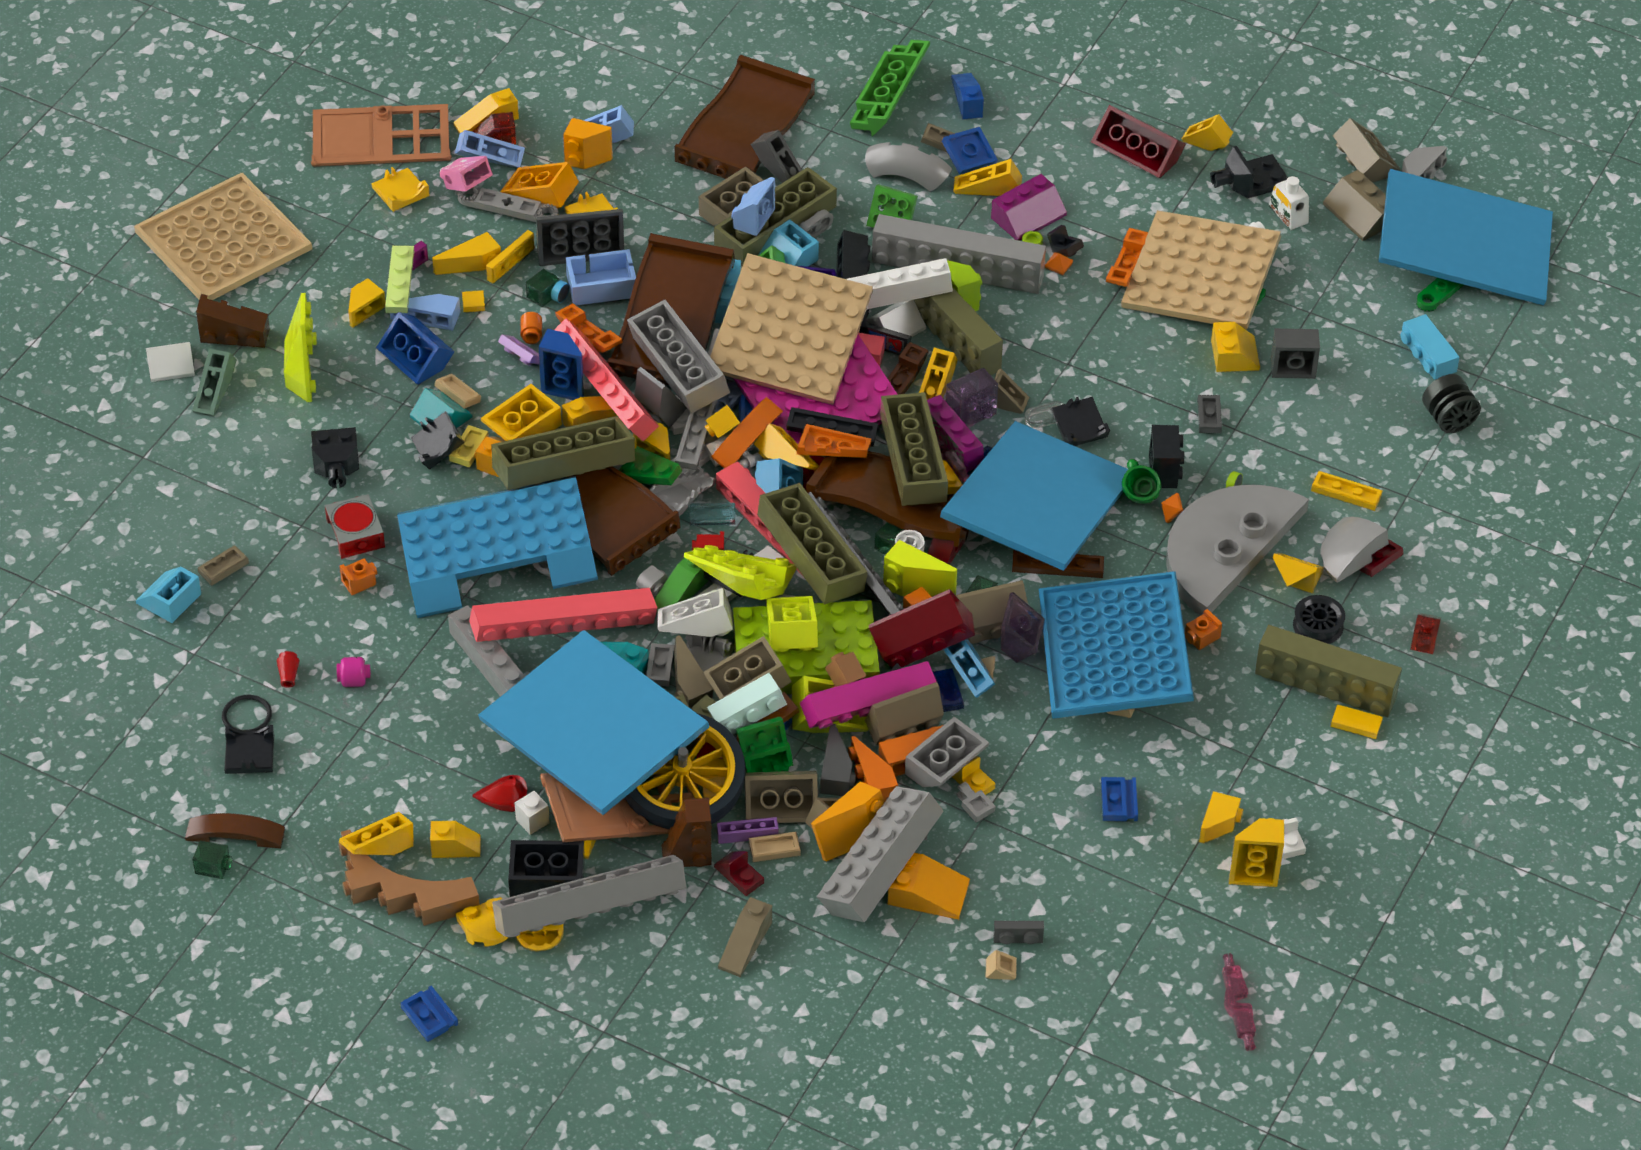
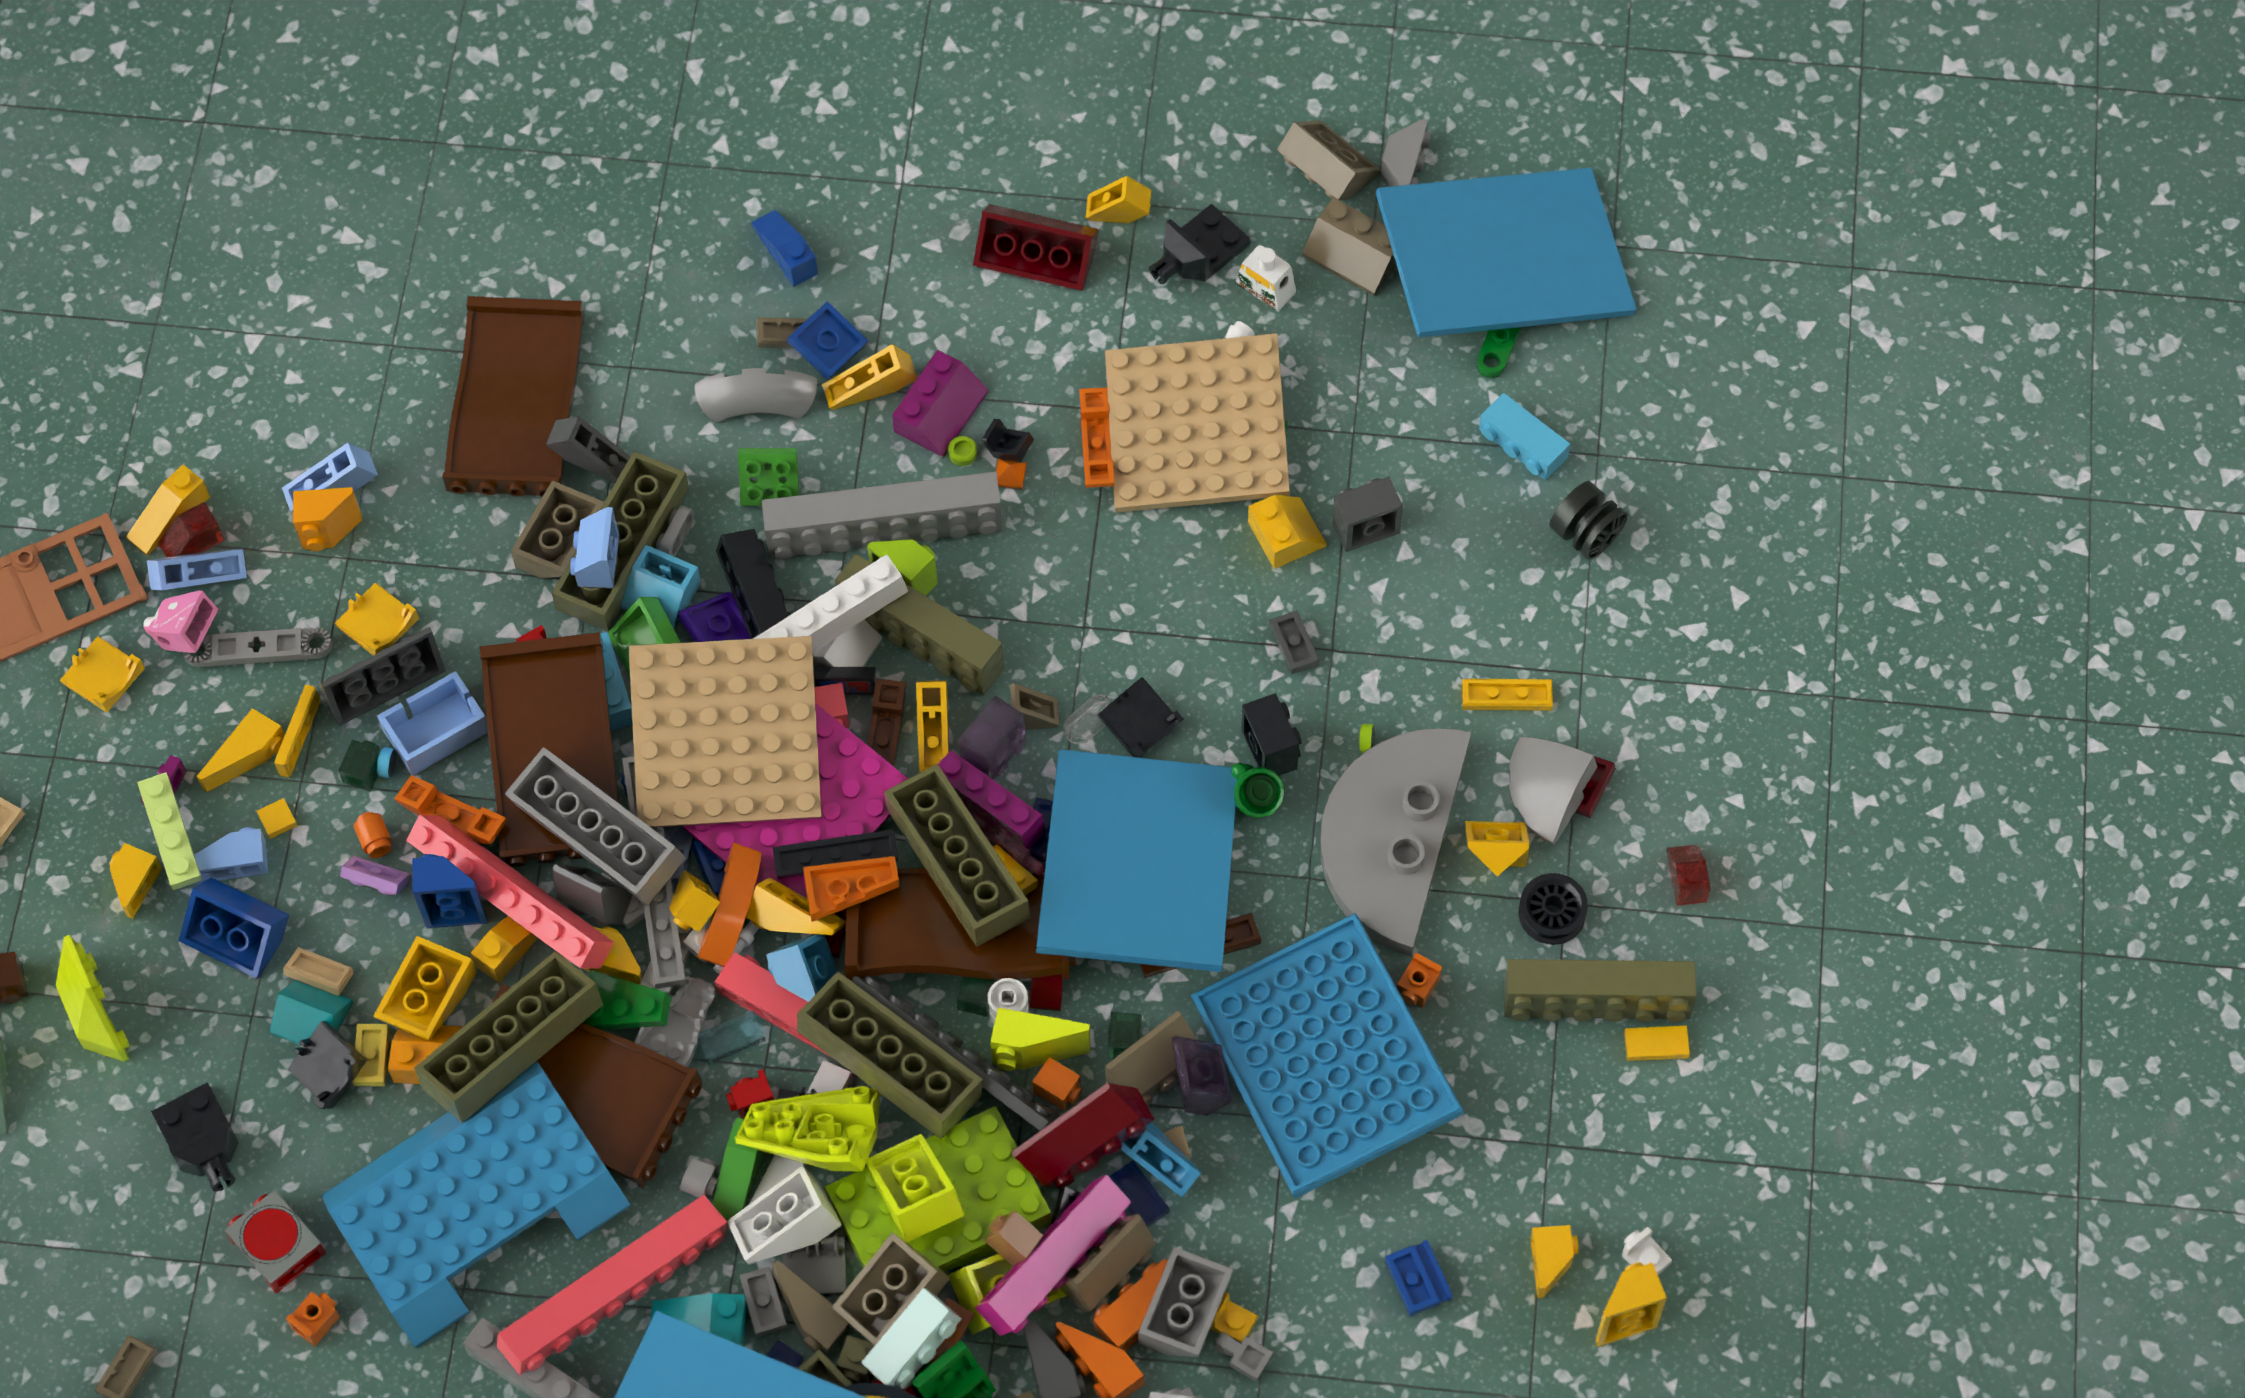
camera: 20 degrees left, 15 degrees up
light orange slope [500,162,579,209] -> none
bright green slope [850,40,930,137] -> none
orange slope [1161,493,1183,523] -> none

